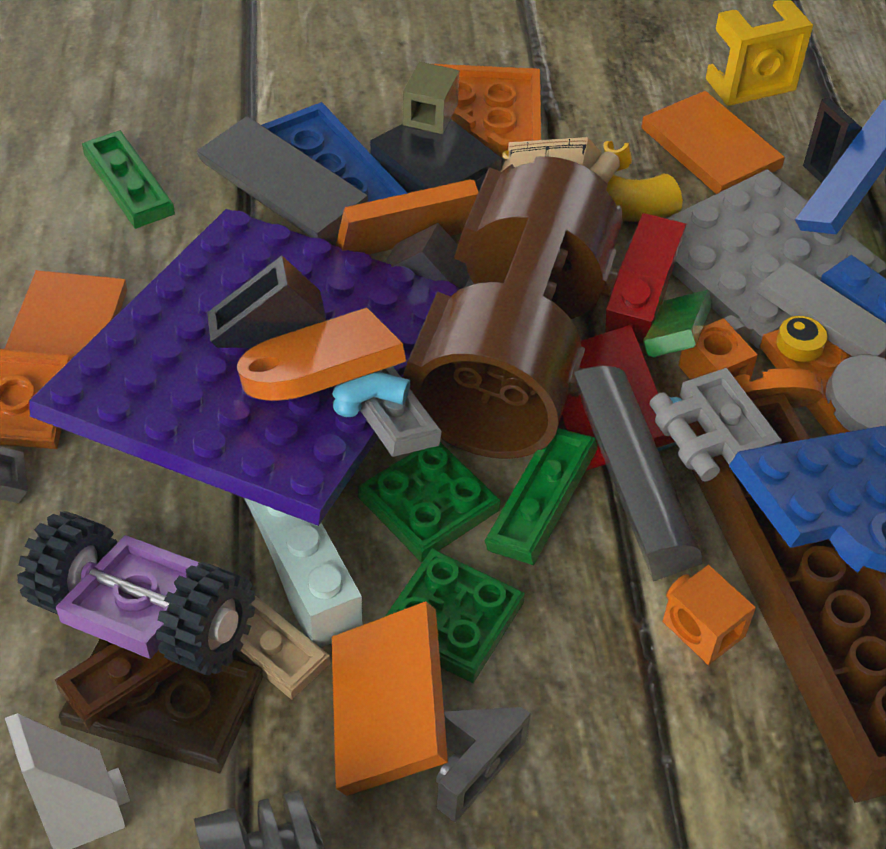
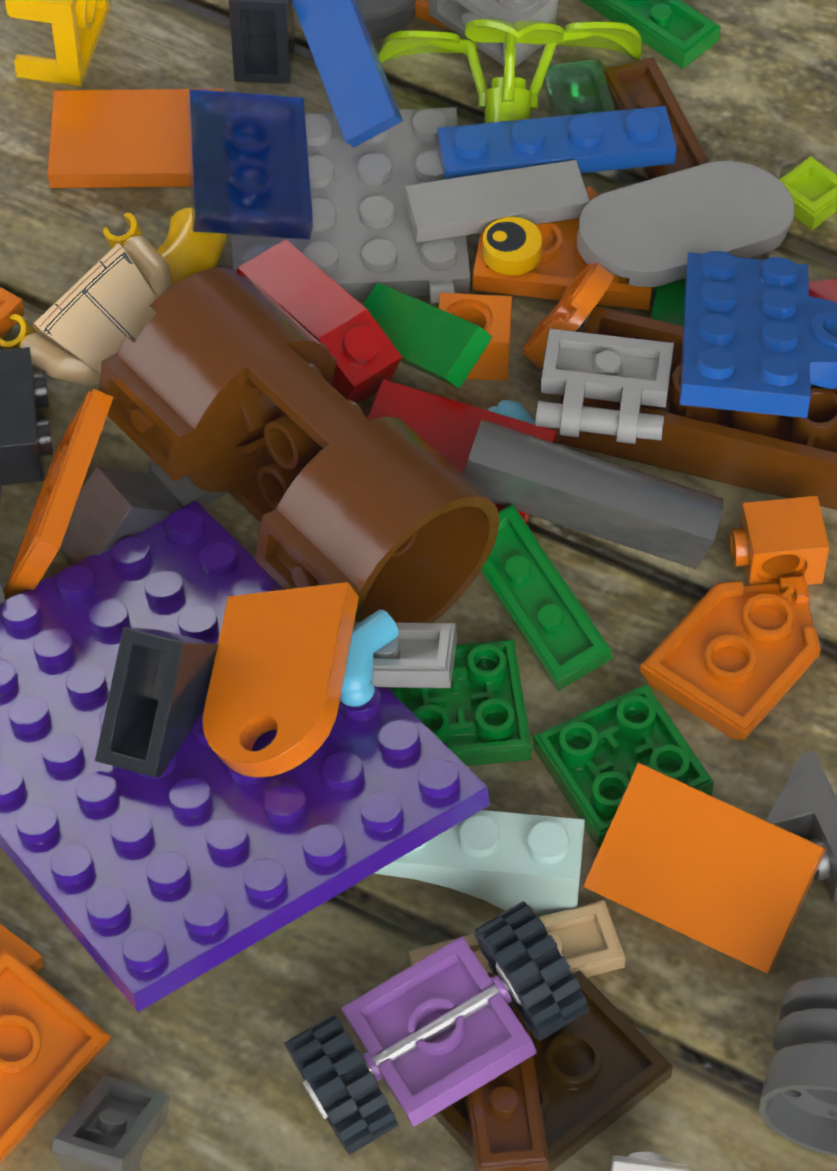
camera: 55 degrees left, 5 degrees up
none -> clear blue tile [187,89,313,240]
none -> orange tile [640,575,821,740]

